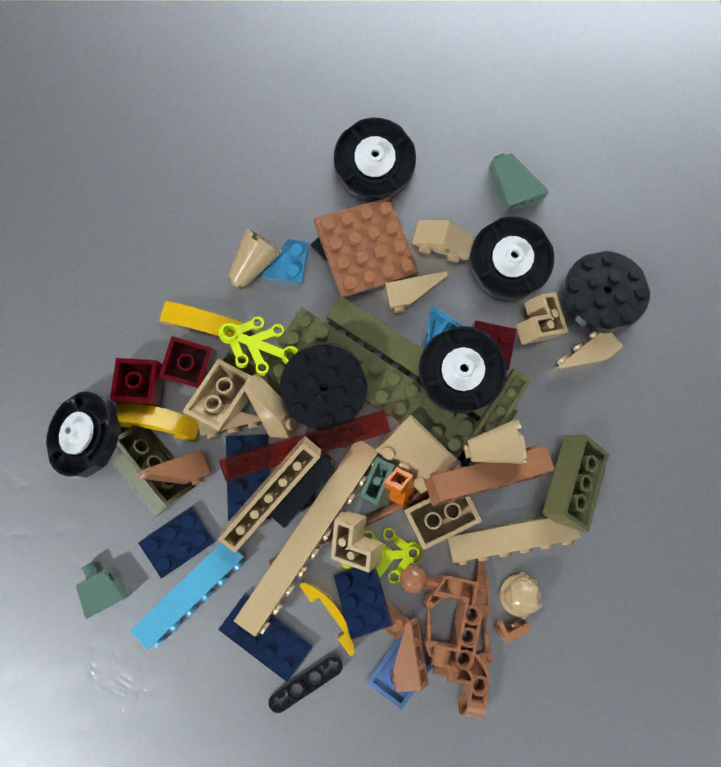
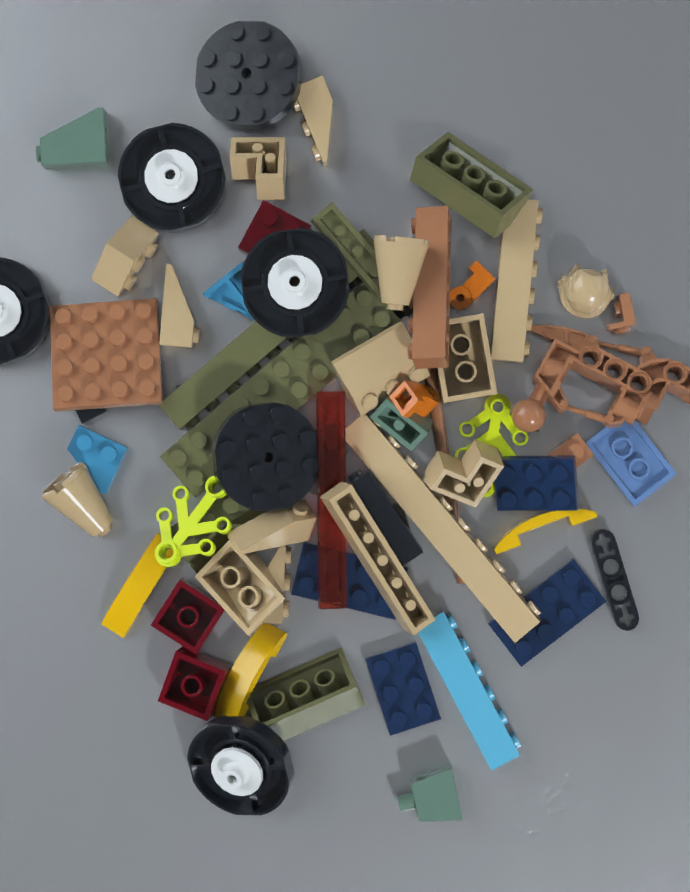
camera: 65 degrees left, 5 degrees up
nougat slope [136,450,211,485] -> none
nougat slope [392,618,429,692] -> none
none -> orange leg [450,260,495,311]

